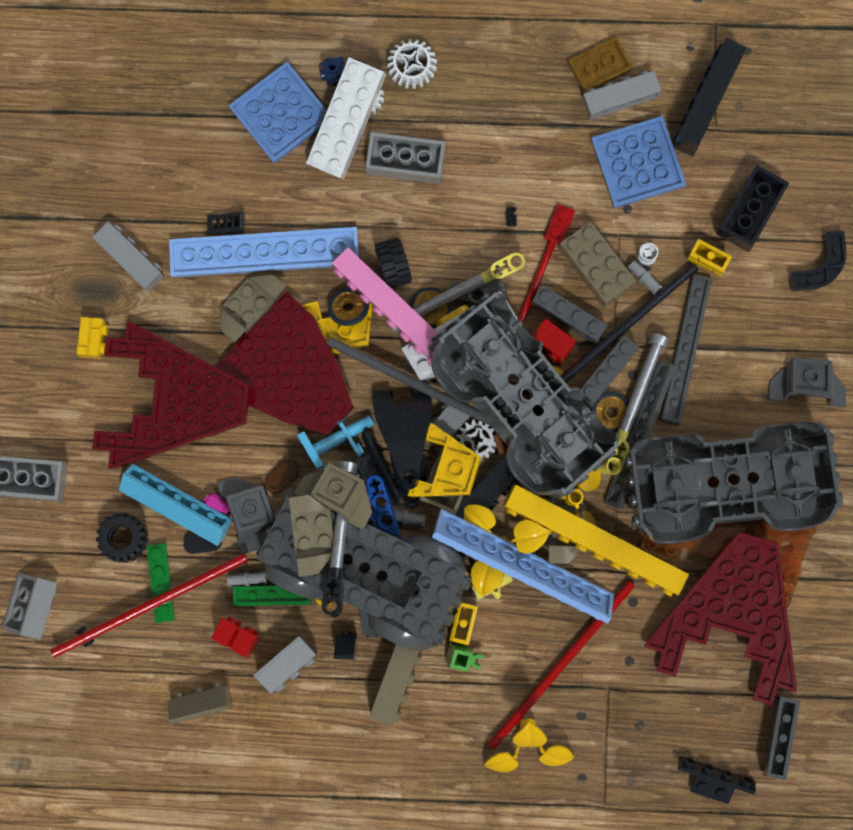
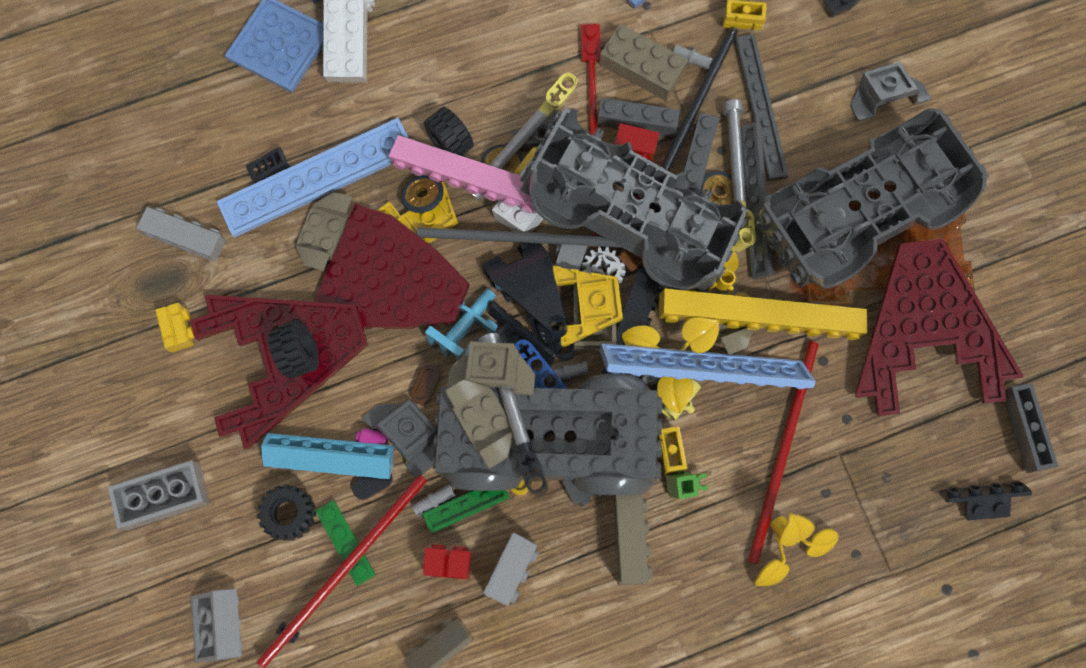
camera: 30 degrees left, 5 degrees down
black slope [334,631,357,660] -> none
light grey brick [365,132,446,184] -> none
black piece [506,207,517,227] -> none
white wheel [637,243,658,266] -> none
none -> black tyre [268,320,319,379]

